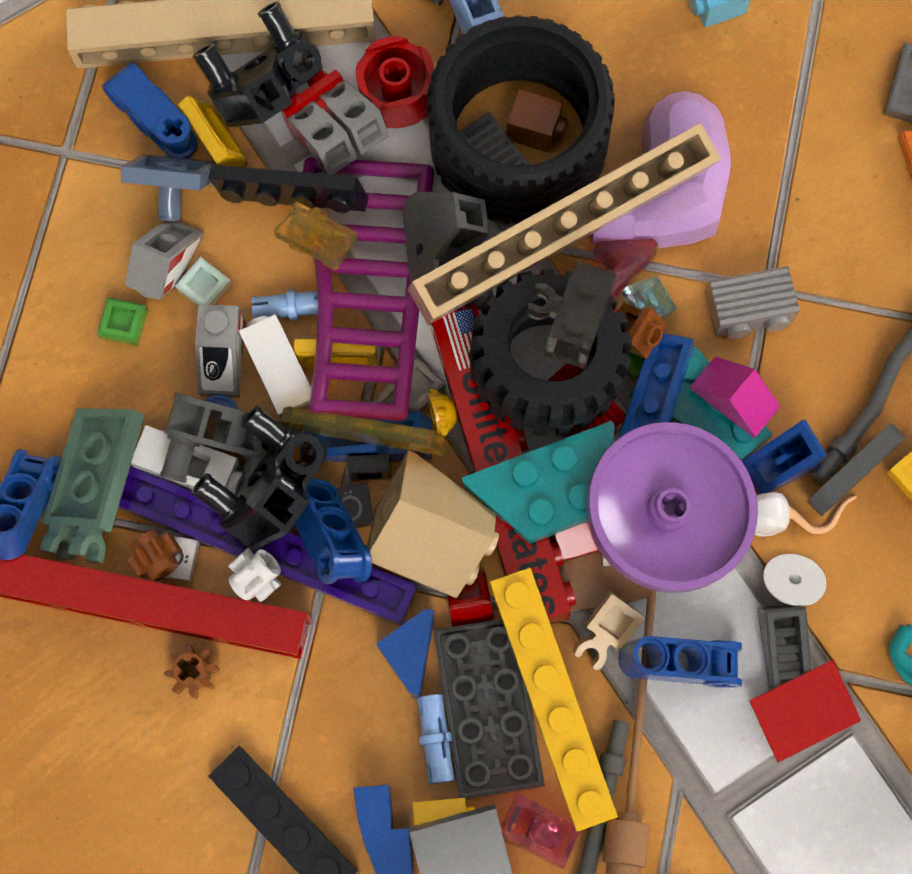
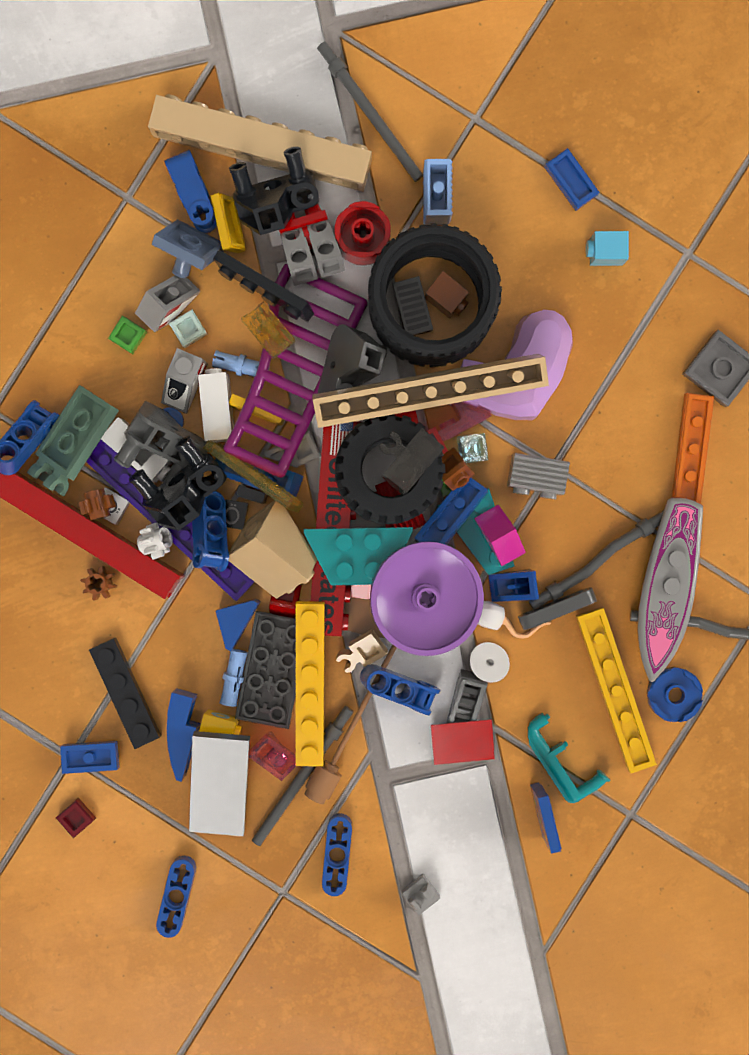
camera: 20 degrees right, 15 degrees up
yellow animal [427,388,457,437] -> none

